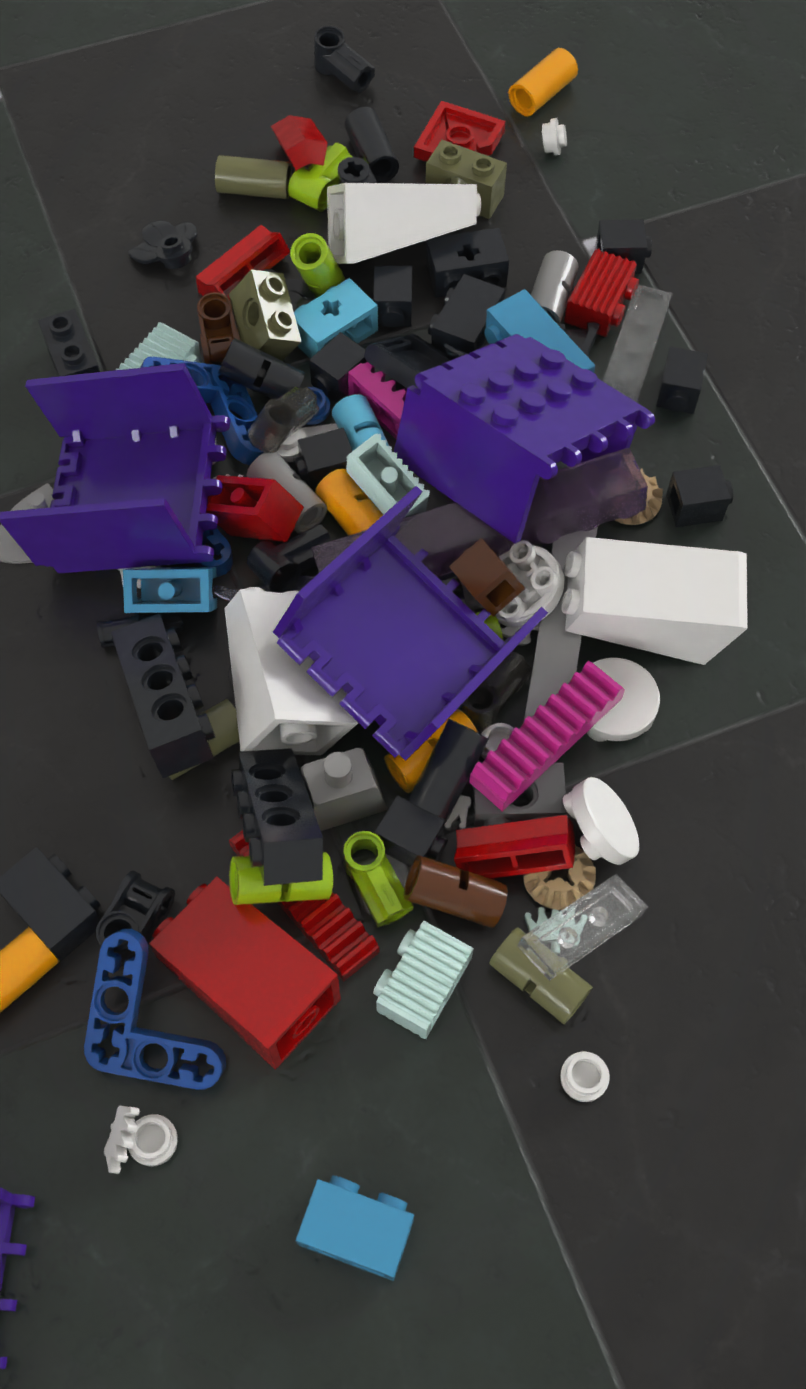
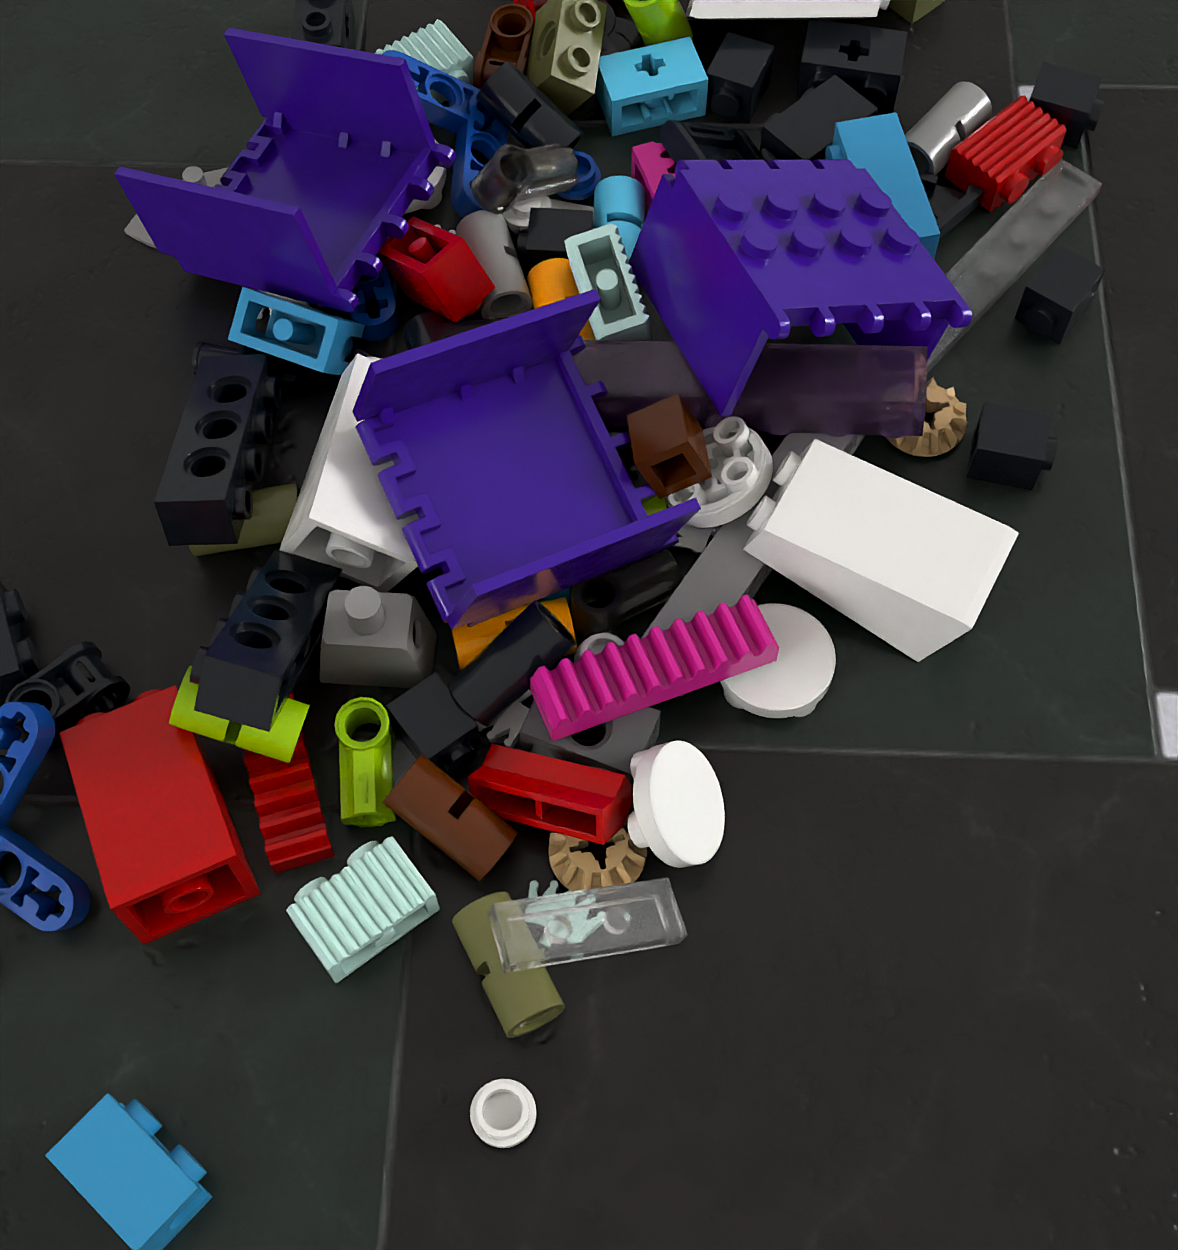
camera: 25 degrees right, 0 degrees up
black brick [309,332,367,403] -> none

